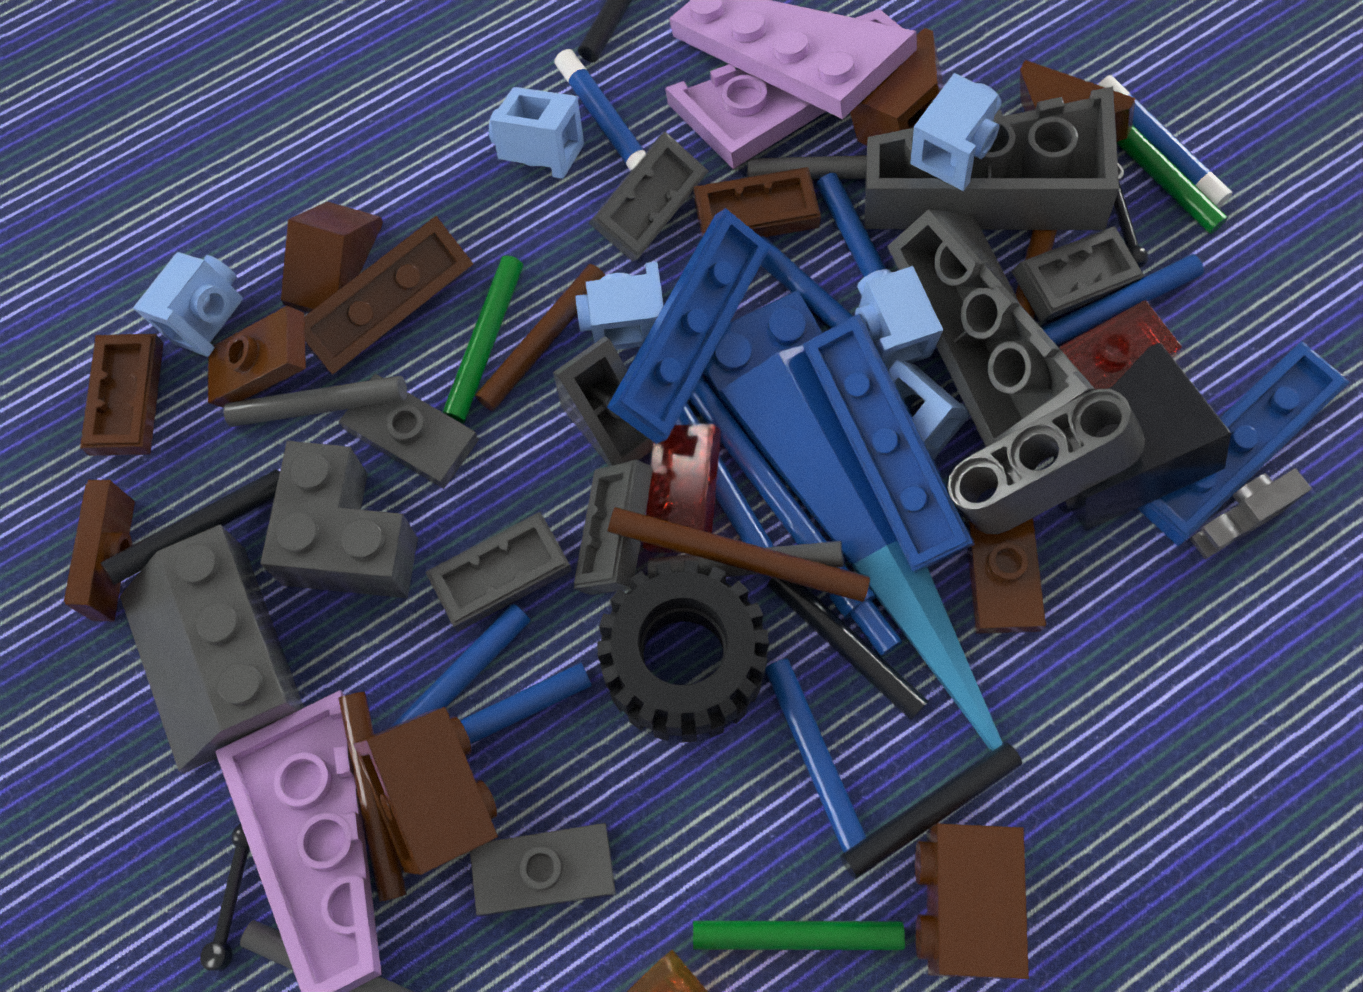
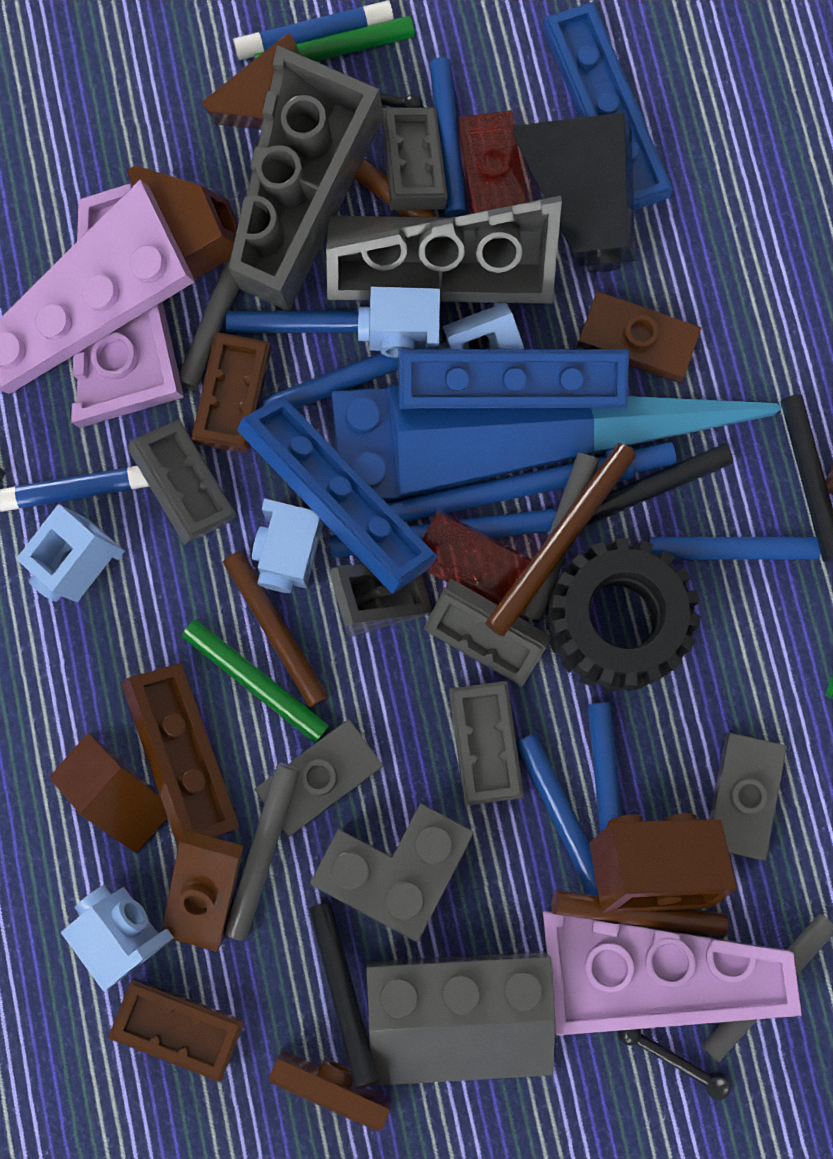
camera: 75 degrees left, 10 degrees up
light blue brick [910,73,1001,191] -> none
dark grey beam [948,389,1145,534] -> none
flat silver plate [1190,468,1312,560] -> none

